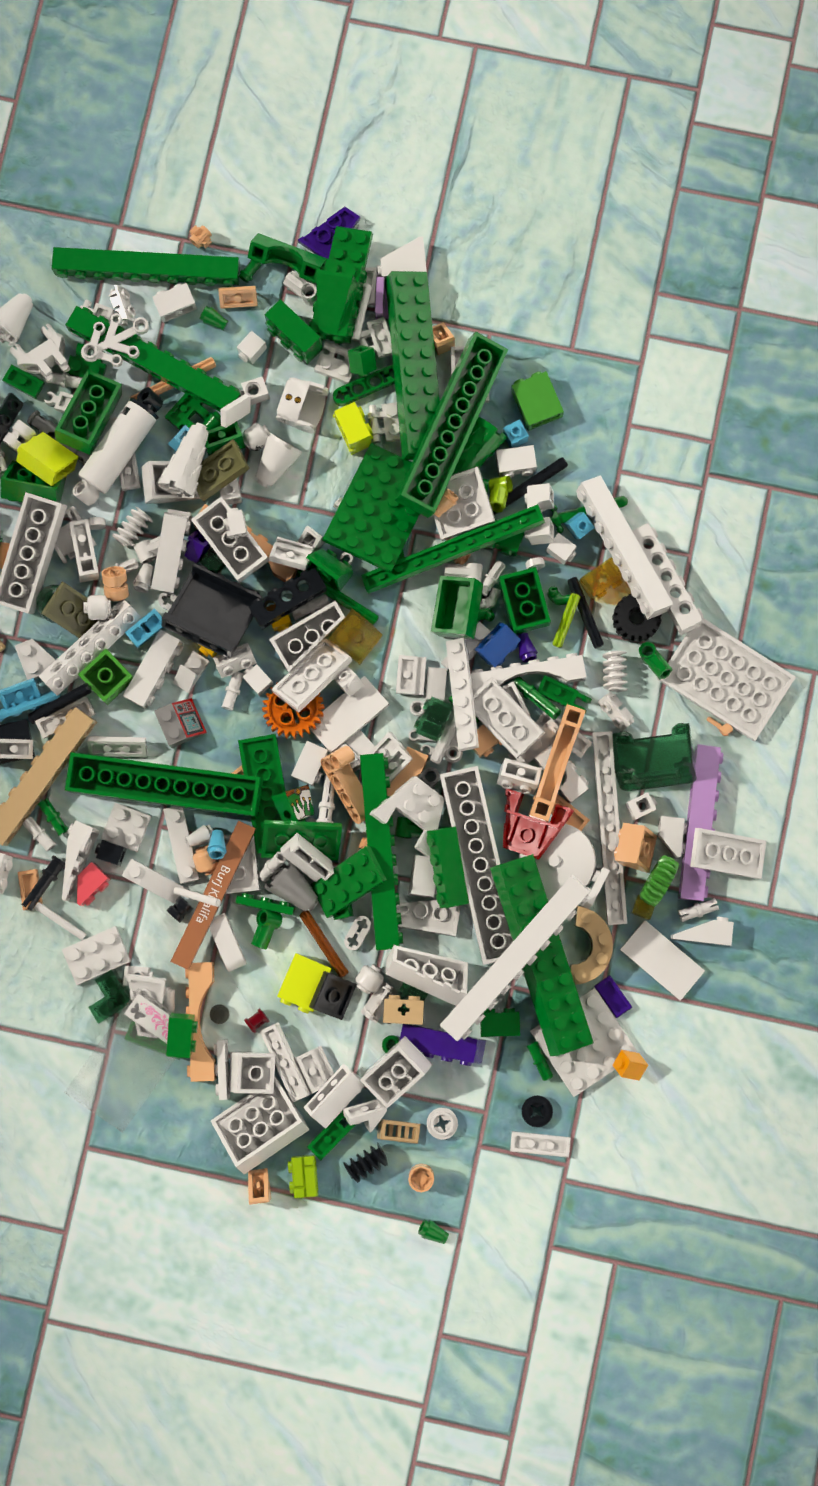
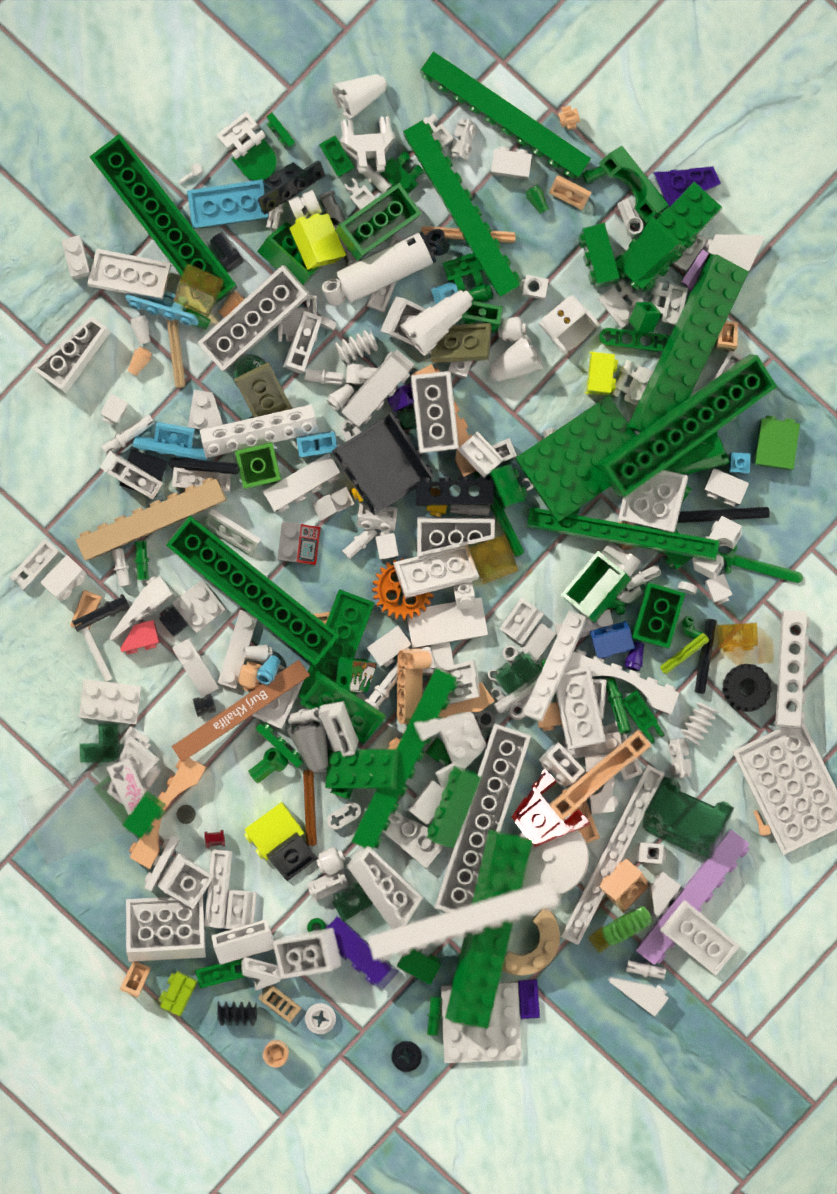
camera: 20 degrees right, 5 degrees up
white plant [81,313,149,367] -> none
white head [83,595,111,620] -> none
light nougat wheel [101,566,129,601] -> none
white bar [174,887,221,907] -> none
white beam [209,913,247,972] -> none
white tile [221,394,250,428] -> none
white brick [224,508,248,539] -> none
white brick [237,330,267,365] -> none
white bar [351,285,372,341] -> none
tan brick [383,995,424,1025] -> none
green cone [418,1219,449,1244] -> none
light nougat cone [434,489,458,517] -> none
lime piece [489,476,513,513] -> none
white tile [510,1131,571,1158] -> none
medium azure brick [564,512,595,539] -> none
white brick [576,475,673,620] -> none
white wing [581,867,610,909] -> none
light orange brick [612,1050,648,1081] -> none
white tile [620,920,705,1001] -> none
green piece [639,642,673,680] -> none

